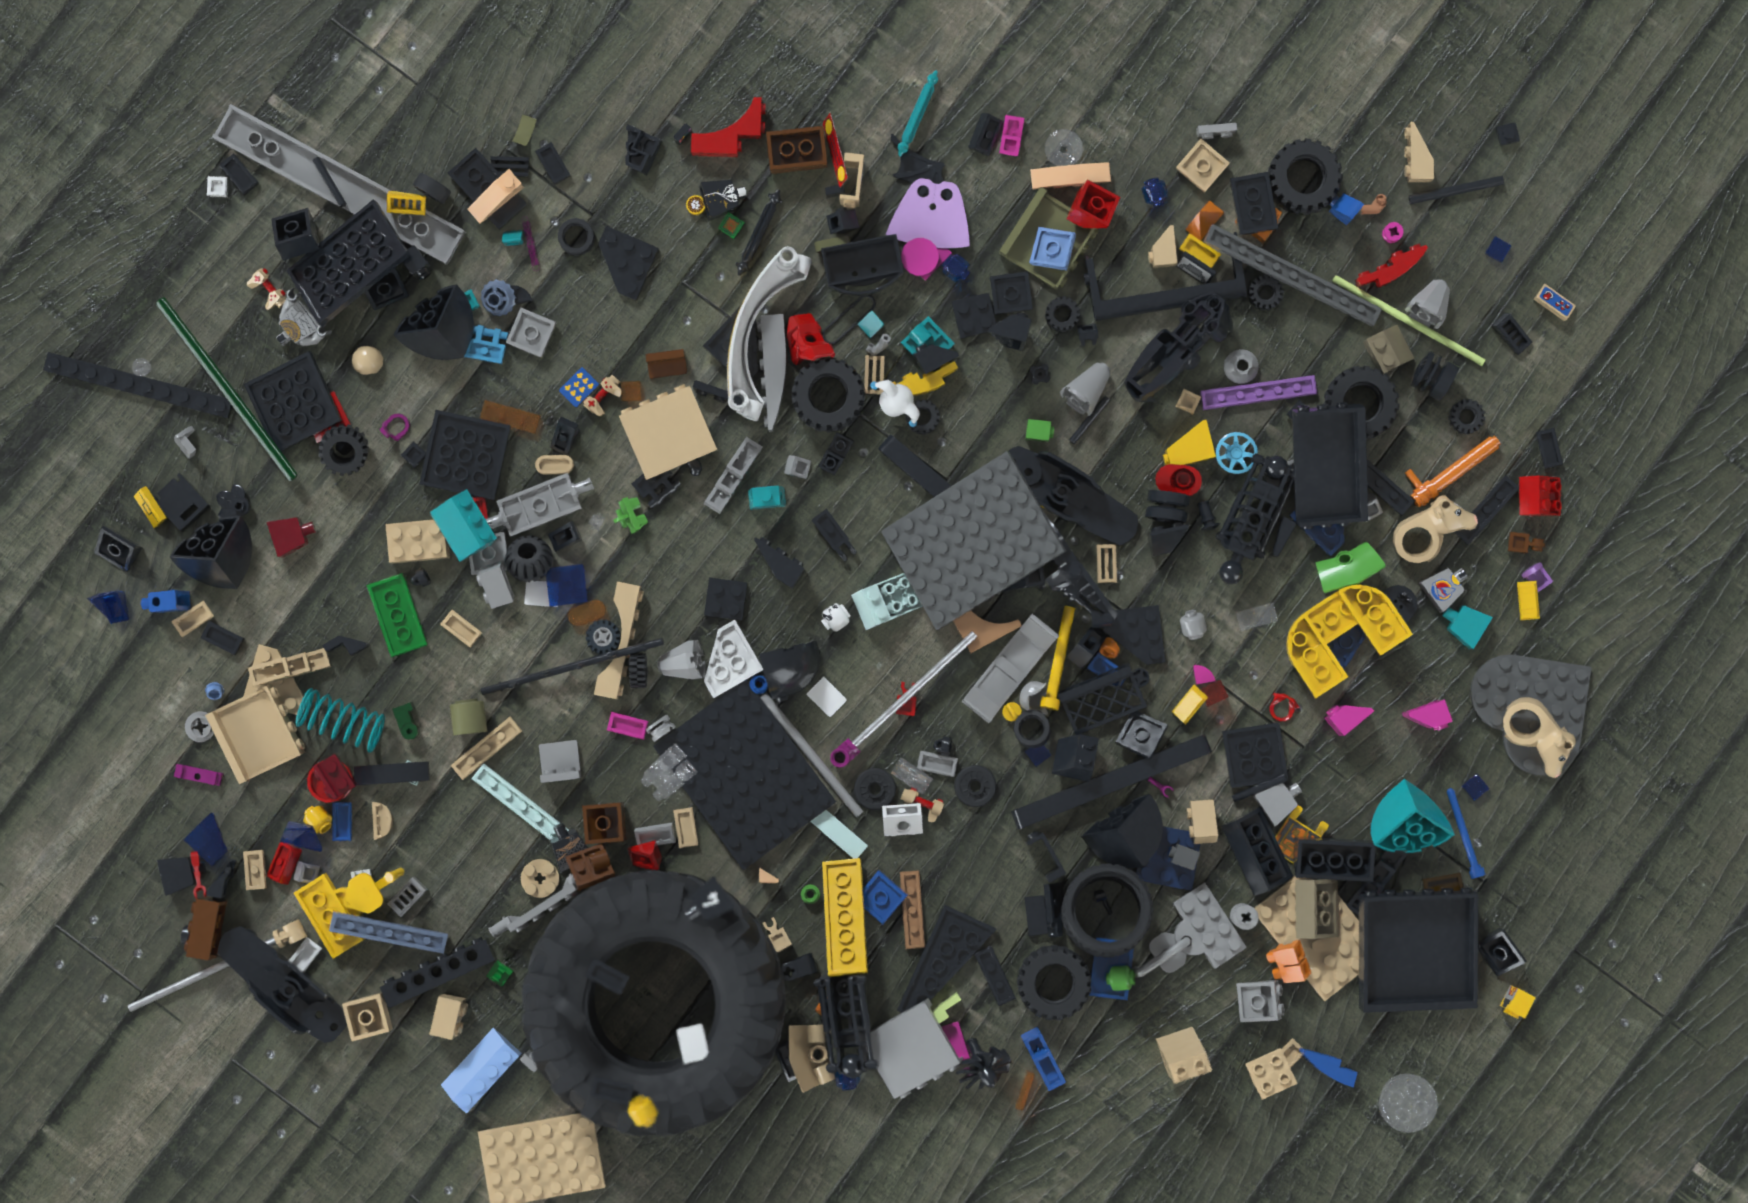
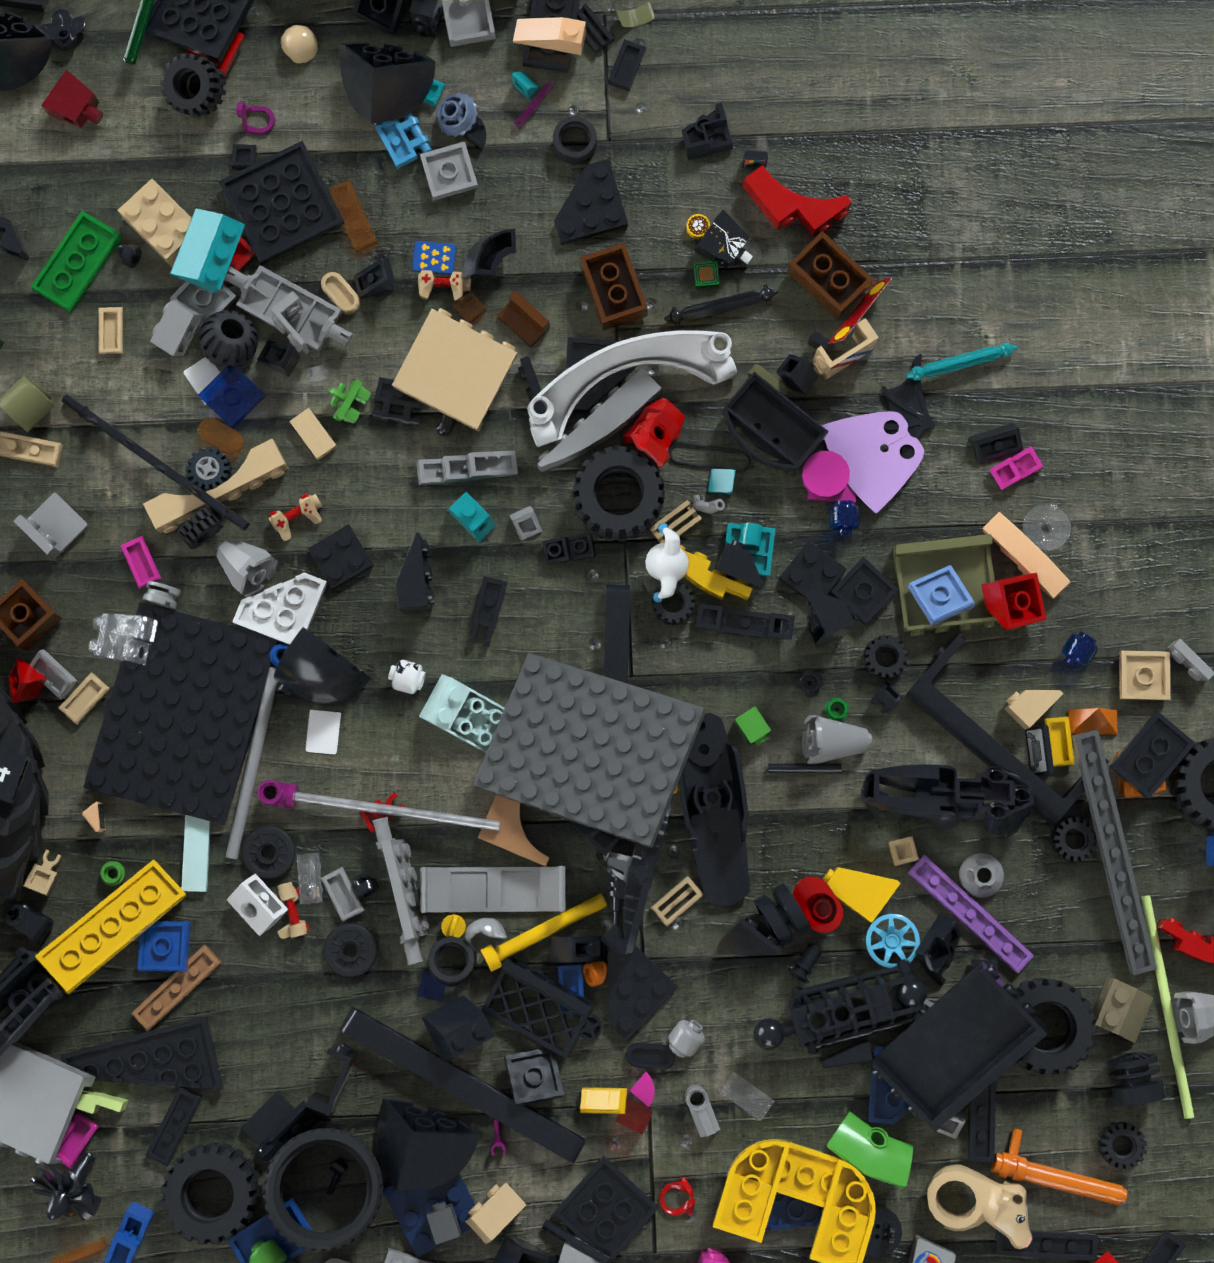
camera: 45 degrees right, 5 degrees down
none -> tan piece [269,494,322,541]
none -> light grey bracket [271,291,310,355]
none -> tan tile [289,408,337,460]
none -> light grey plate [372,817,429,965]
none -> black brick [462,229,516,280]
none -> reddish brown brick [580,243,648,331]
none -> black tile [626,1042,675,1070]
none -> light grey piece [685,1085,720,1138]
none -> black slope [696,603,795,640]
none -> green plate [825,698,849,721]
none -> black slope [915,915,961,986]

